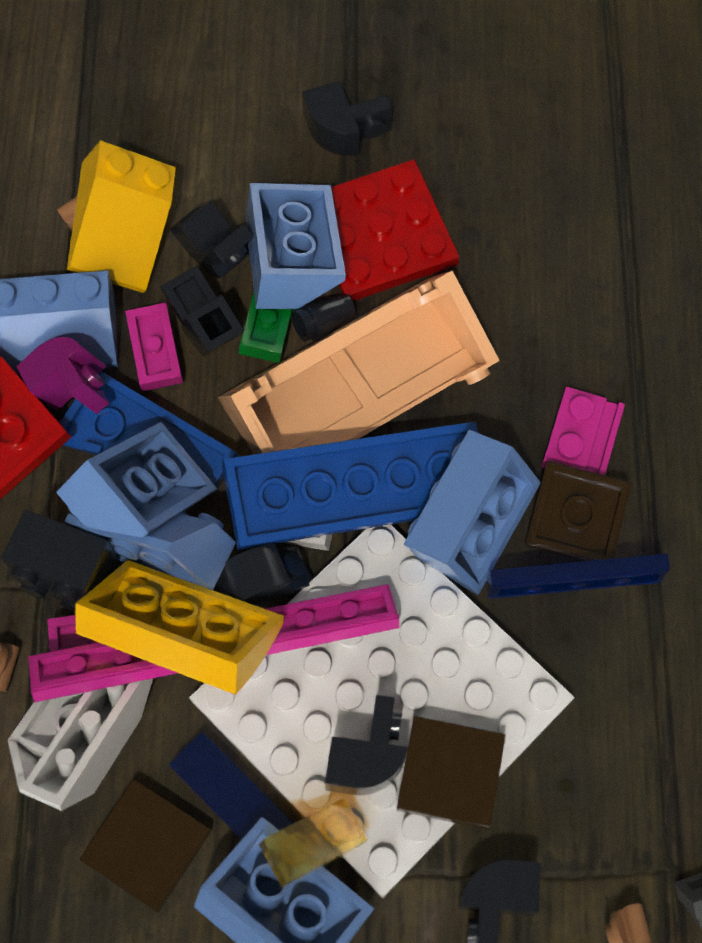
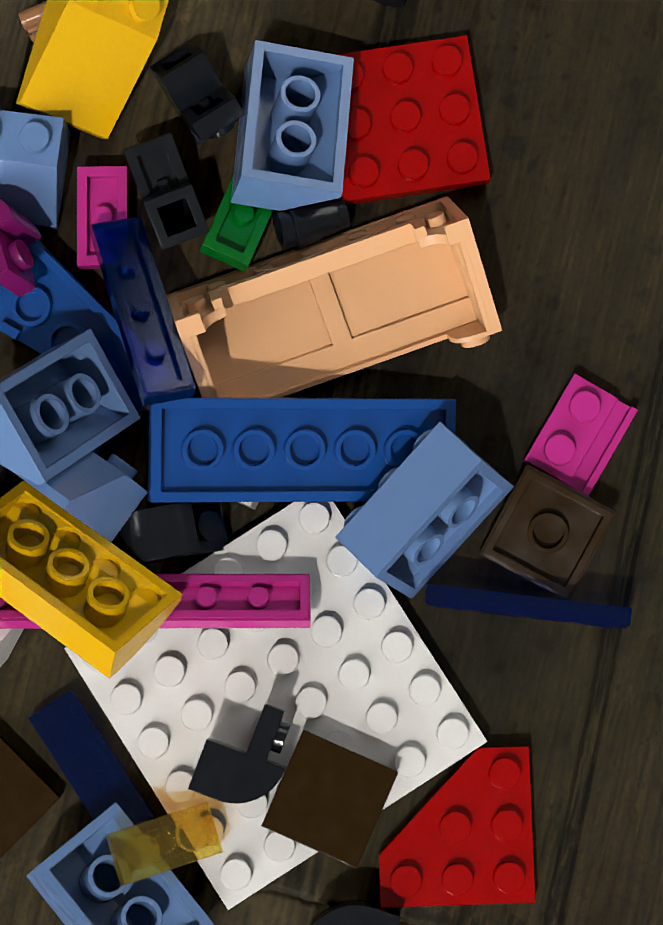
camera: 10 degrees right, 15 degrees up
none -> clear blue tile [90,216,196,406]
none -> red plate [378,746,535,908]

